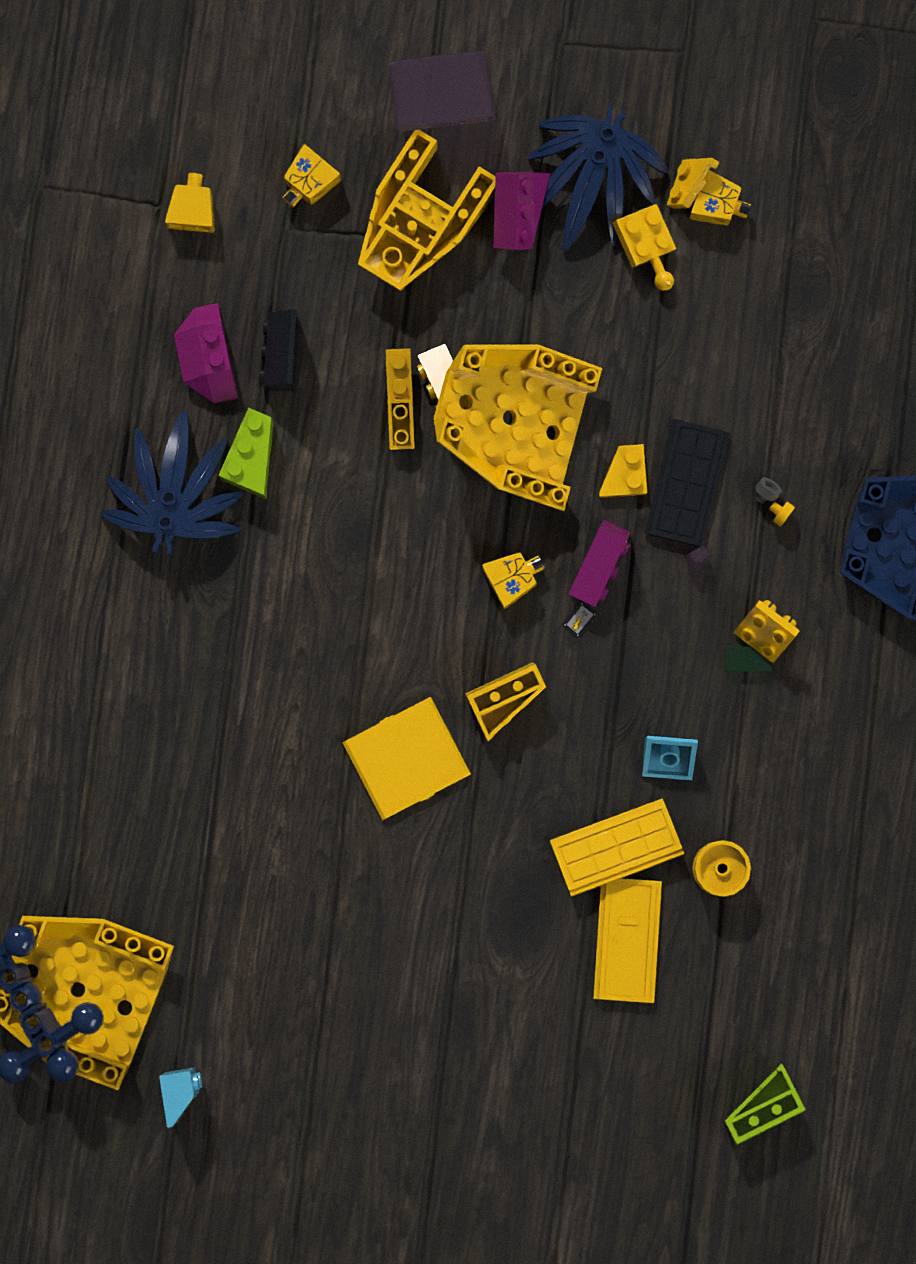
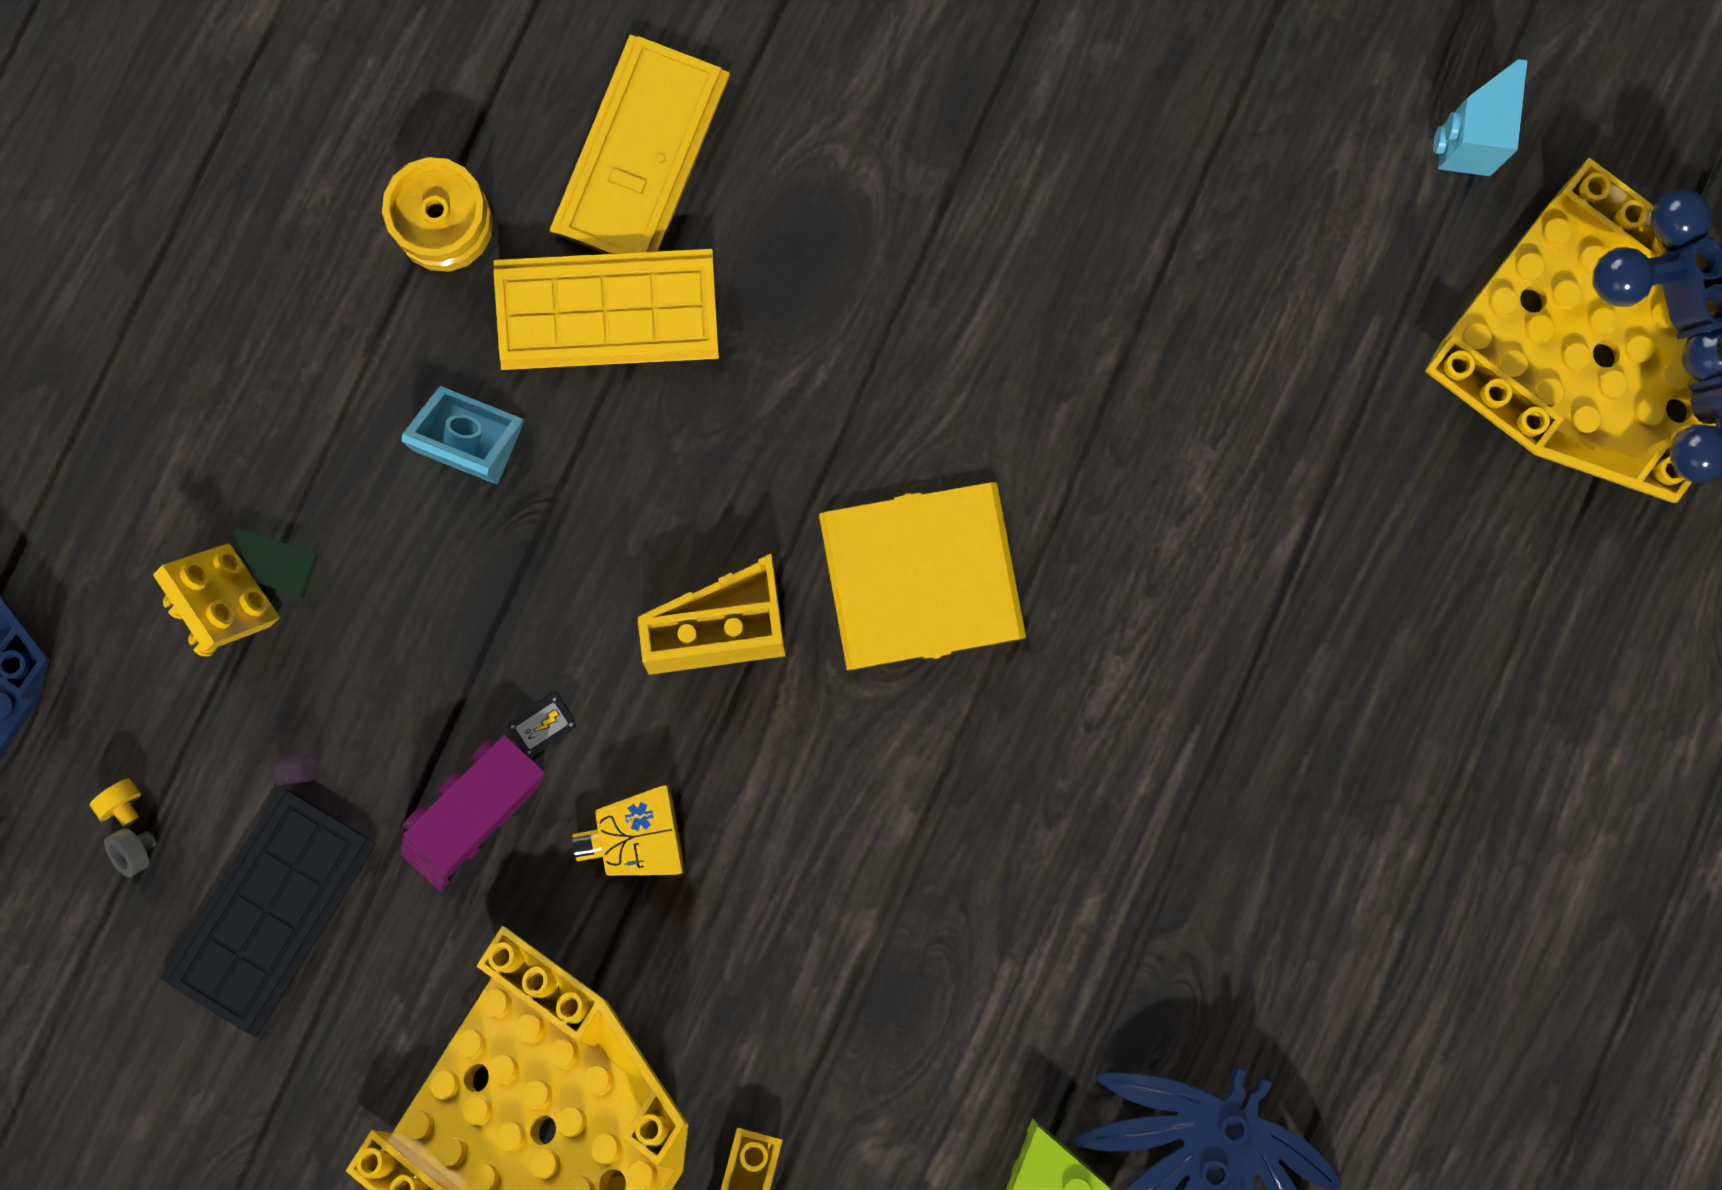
camera: 170 degrees left, 0 degrees up
yellow wing [599,444,647,498] -> none

